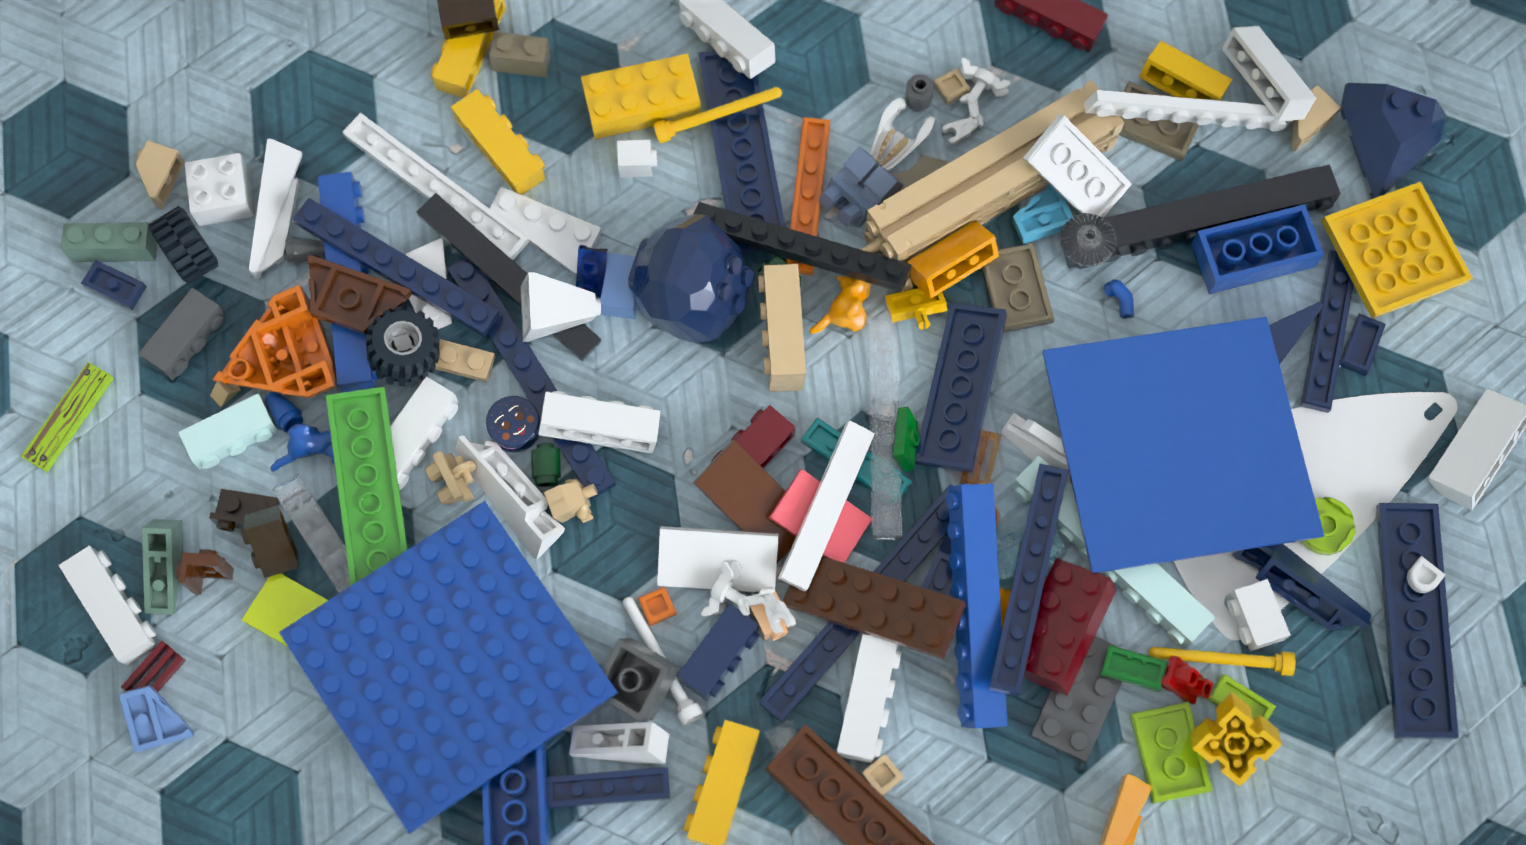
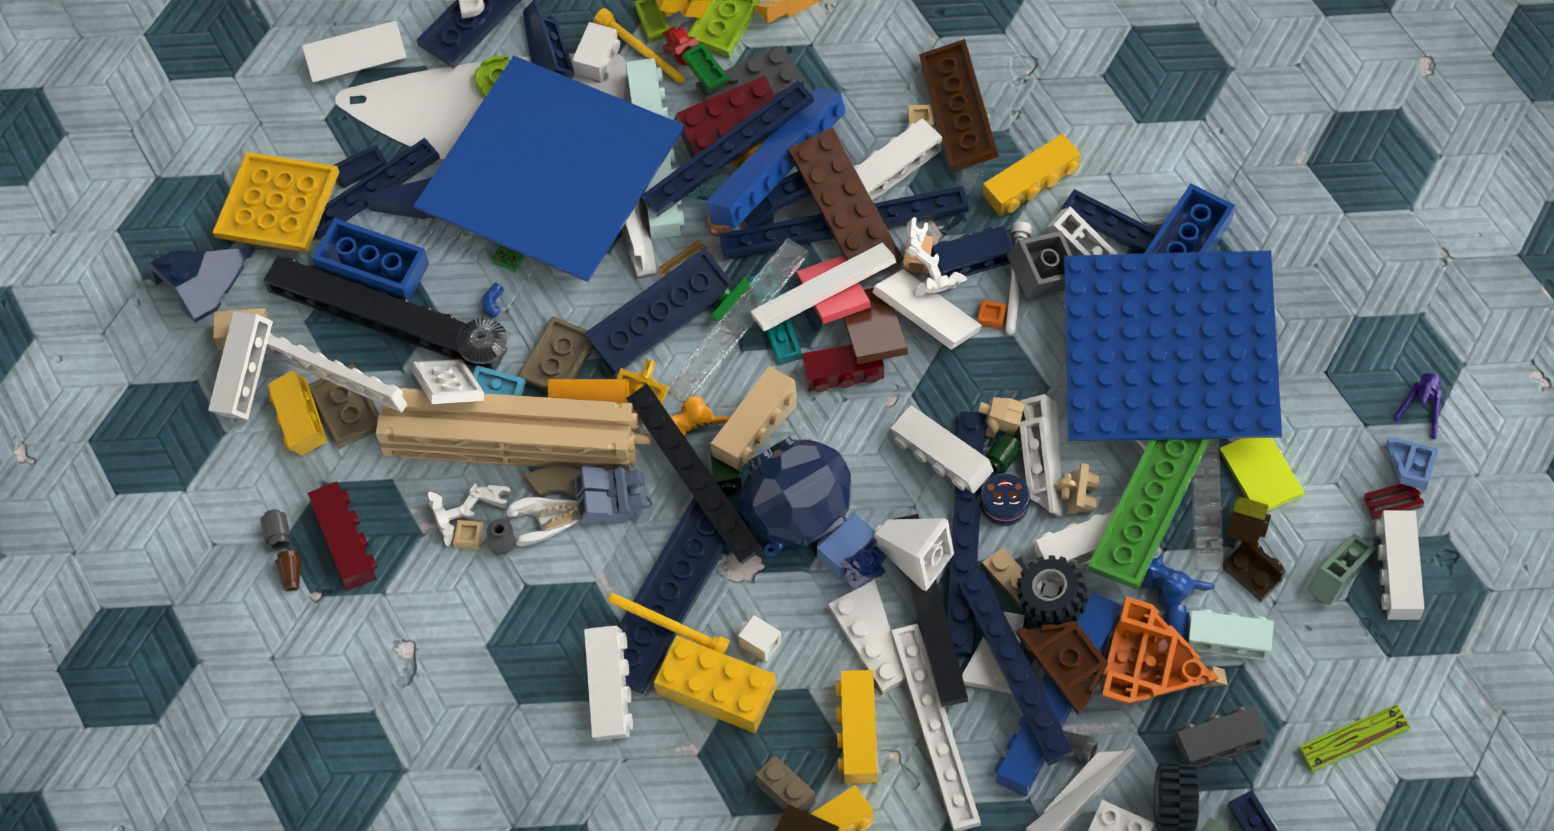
camera: 140 degrees left, 10 degrees down
reddish brown bracket [176,549,234,595] -> none
orange tile [786,117,830,275] -> none
none -> dark purple plant [1394,373,1442,439]

